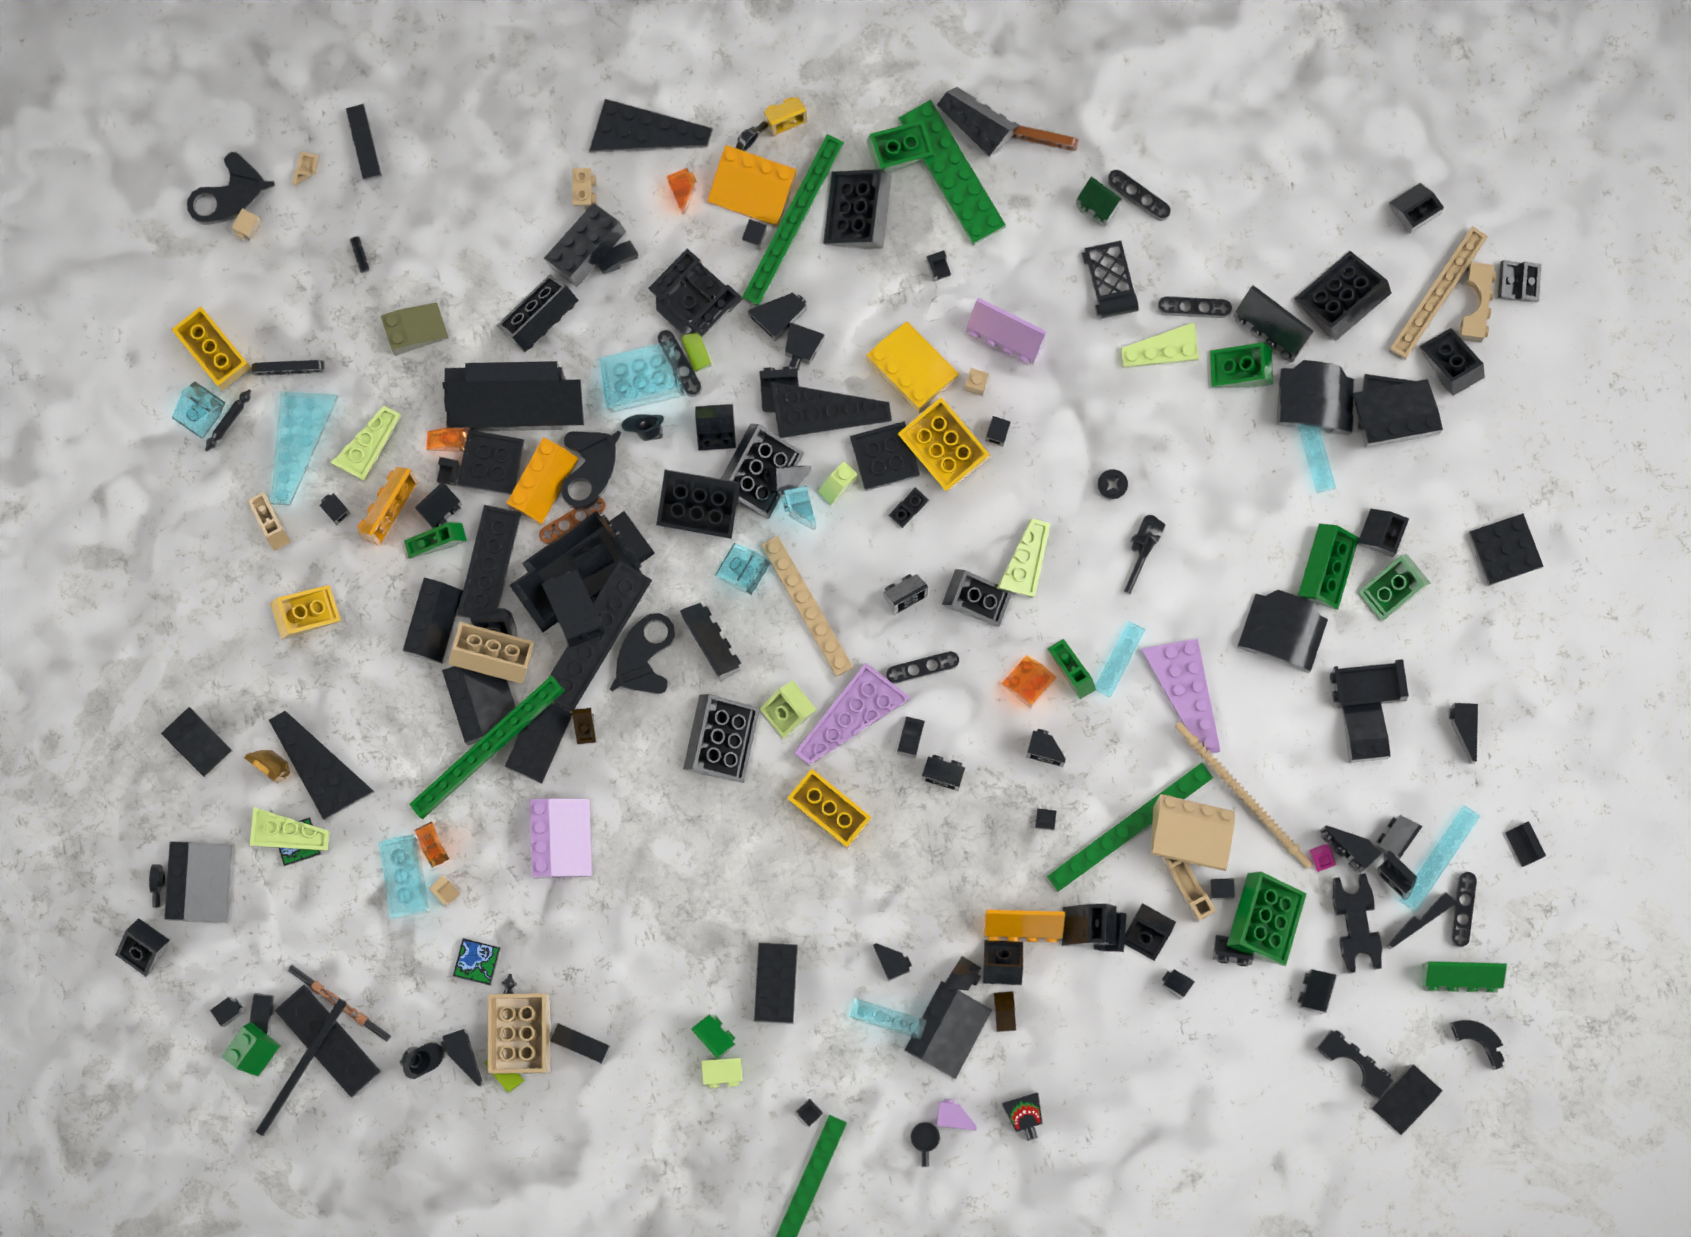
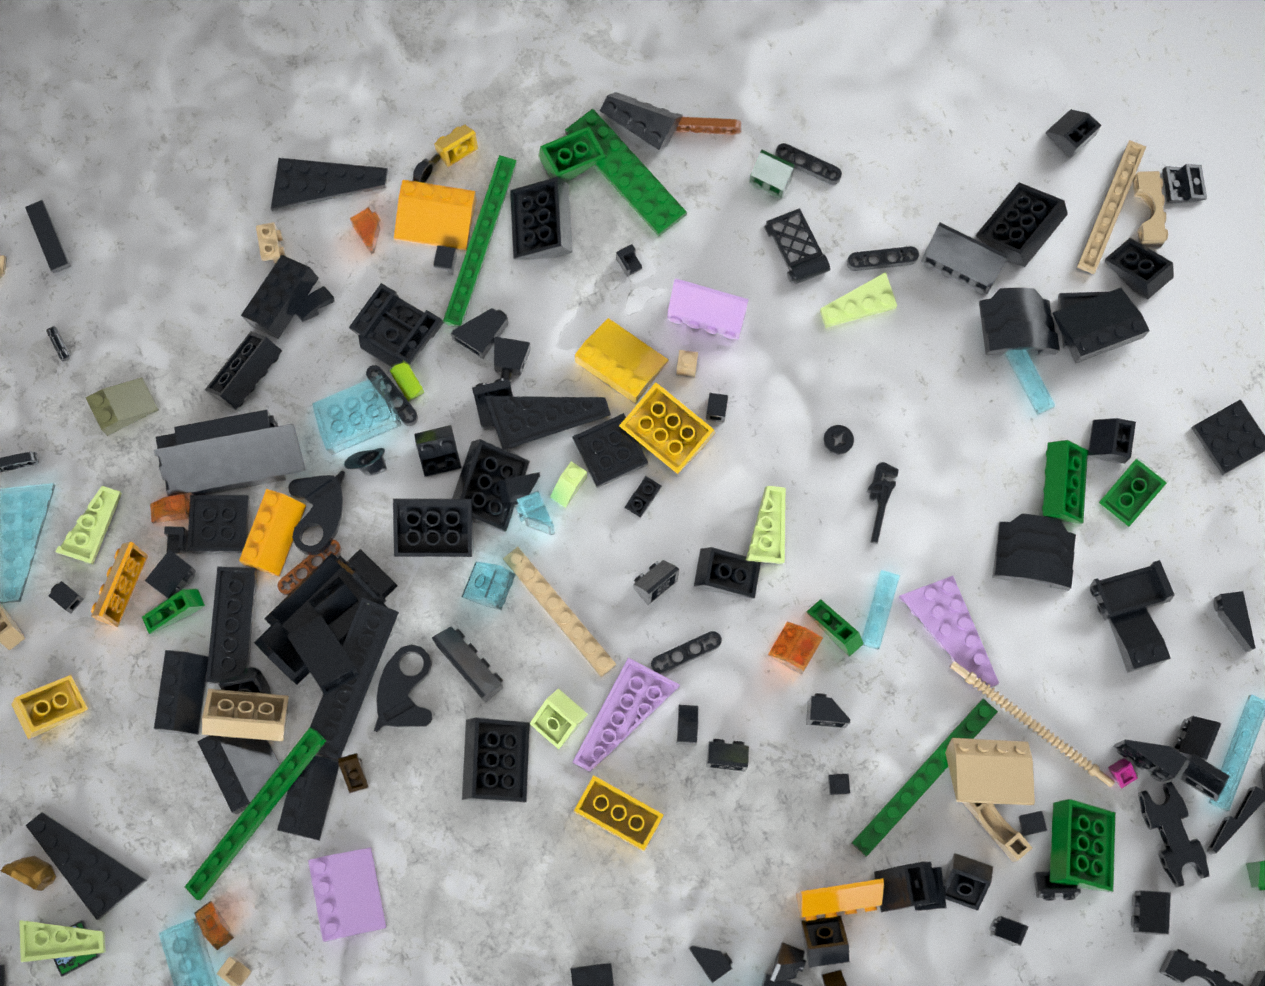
camera: 15 degrees left, 5 degrees down
green slope [1210,342,1273,388] -> none

